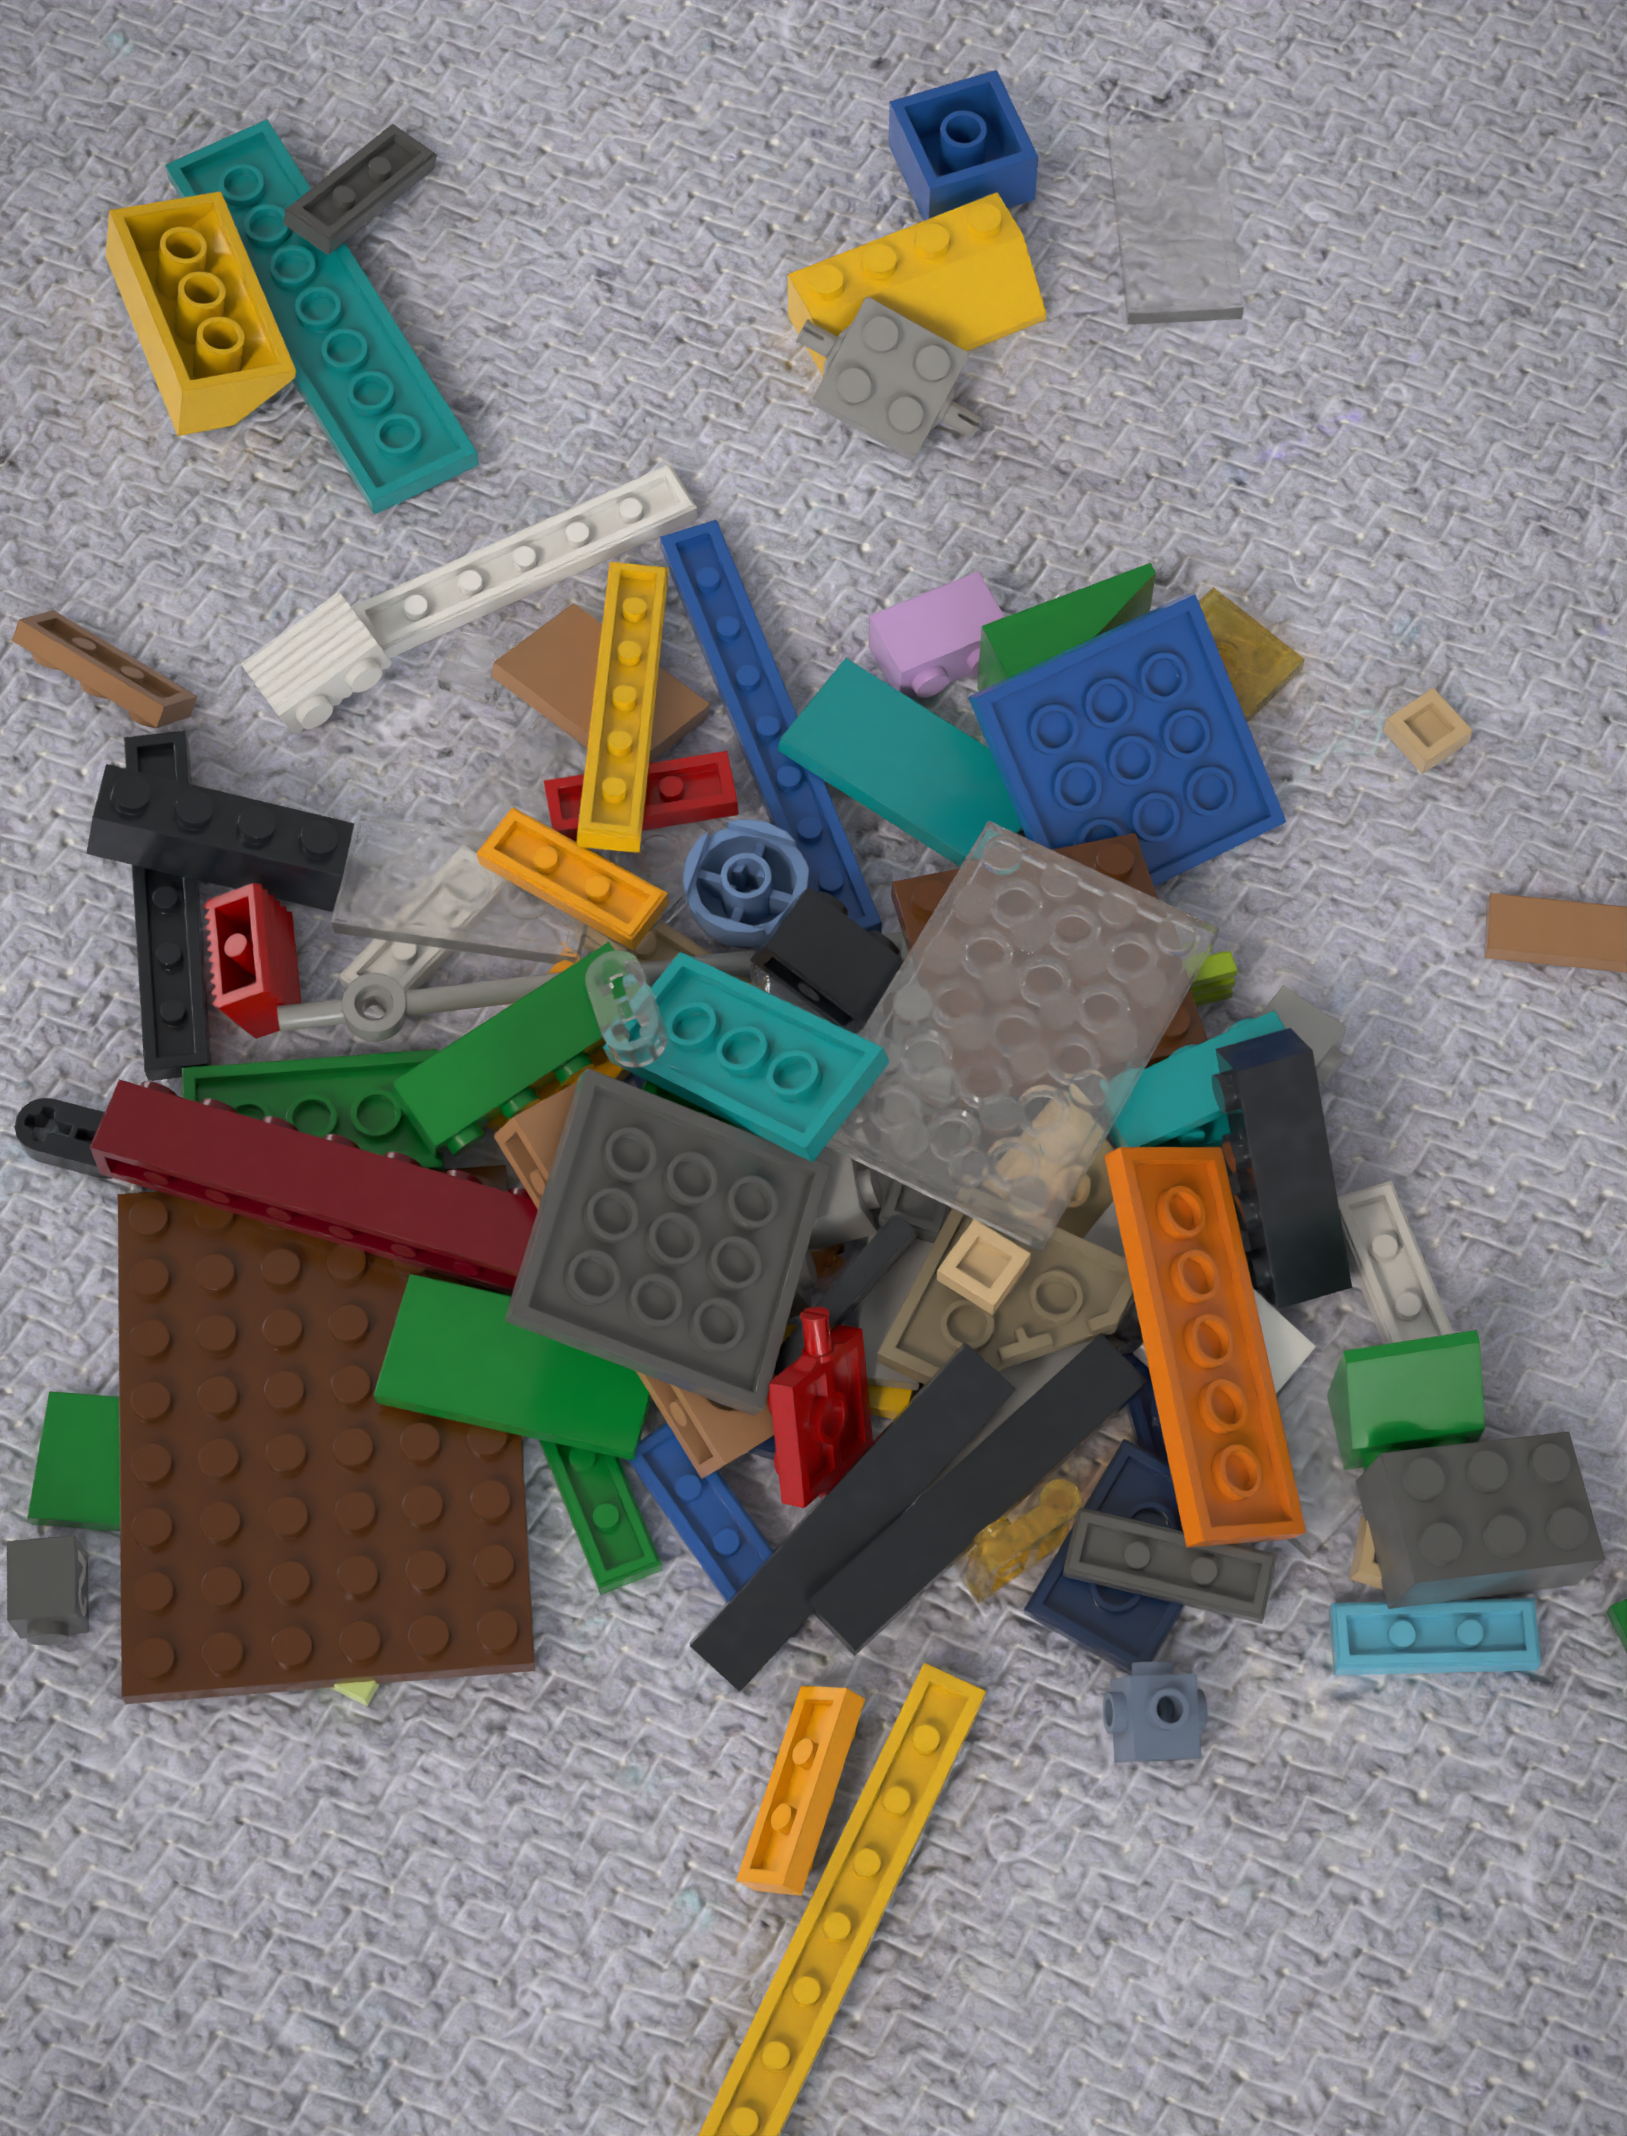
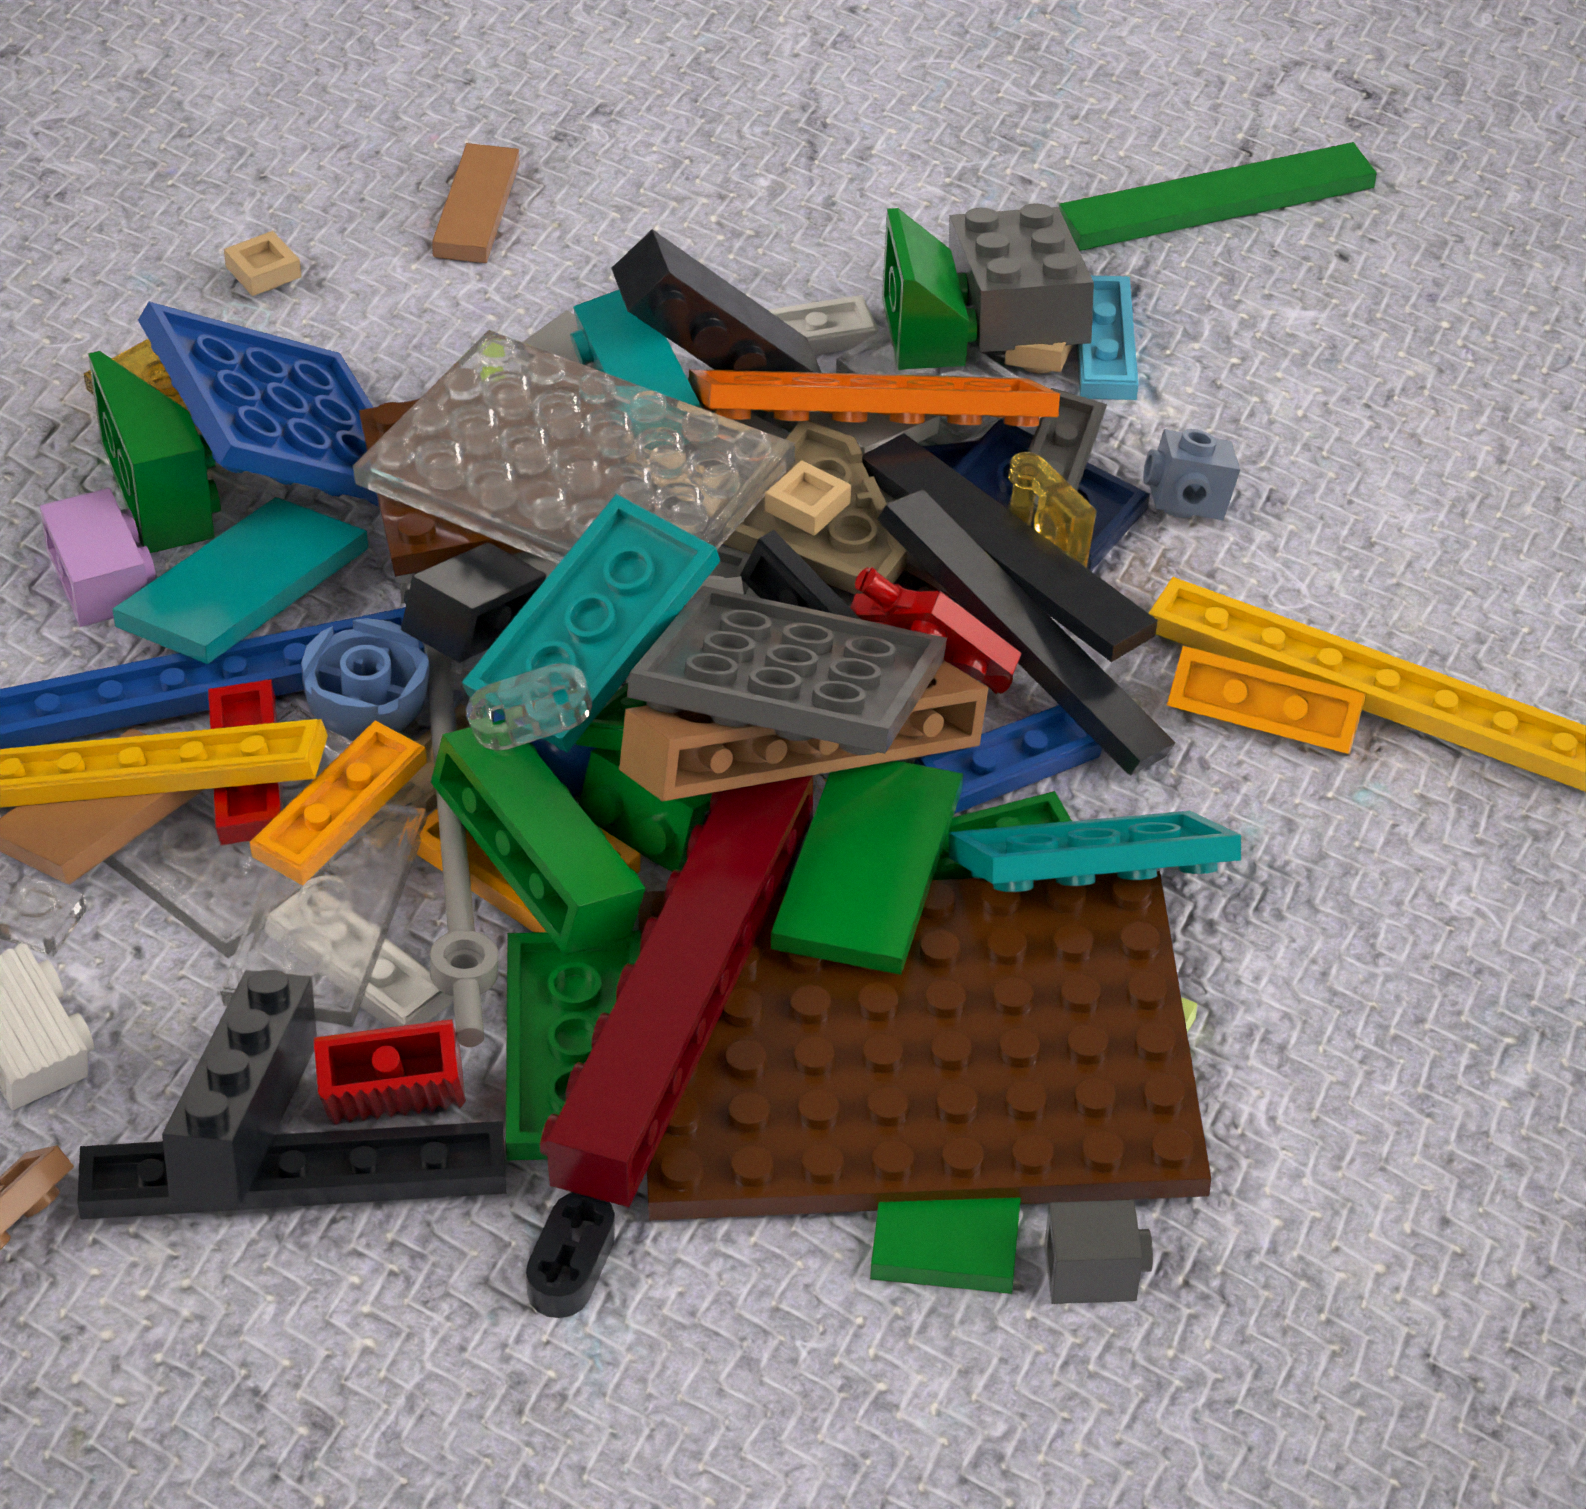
camera: 90 degrees left, 20 degrees down
none -> teal plate [948,810,1241,892]

